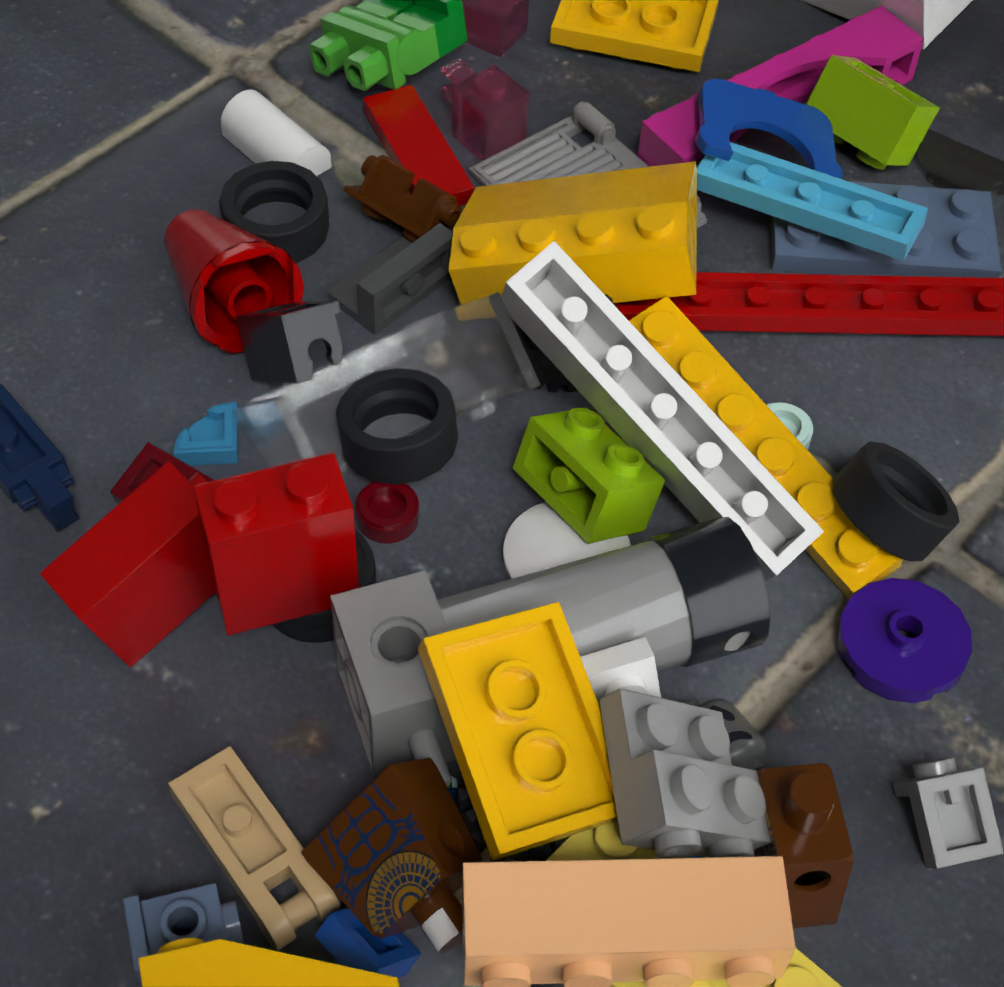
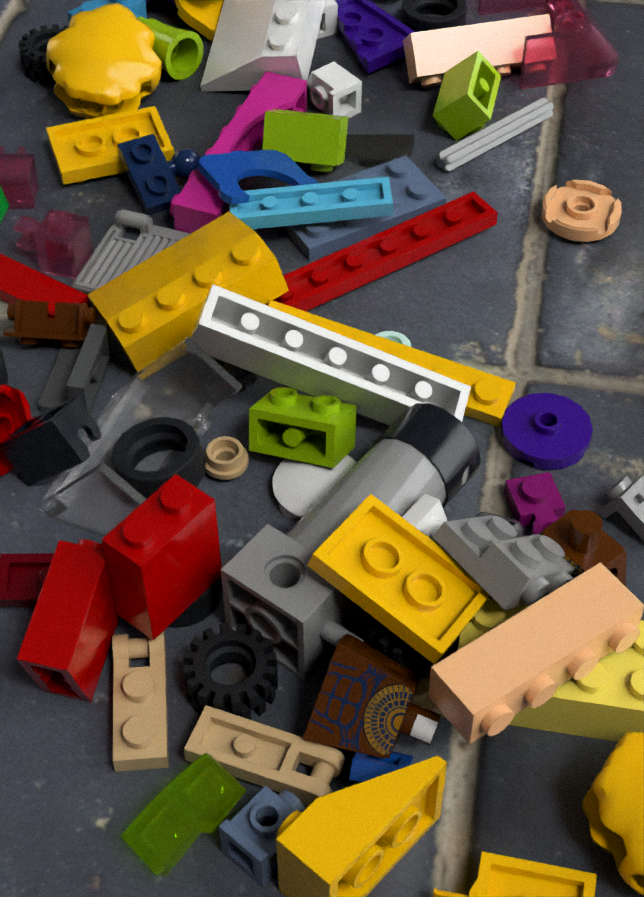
camera: 30 degrees left, 5 degrees down
dark azure tile [174,402,239,466] -> none
black tyre [833,441,959,561] -> none
none -> tan plate [112,631,169,772]
none -> dark blue plate [117,134,200,215]
none -> clear neon green slope [121,753,247,876]
none -> black tyre [182,623,278,720]
none -> tan plate [204,436,249,480]
none -> white brick [307,62,362,118]
none -> magenta plate [504,472,566,535]

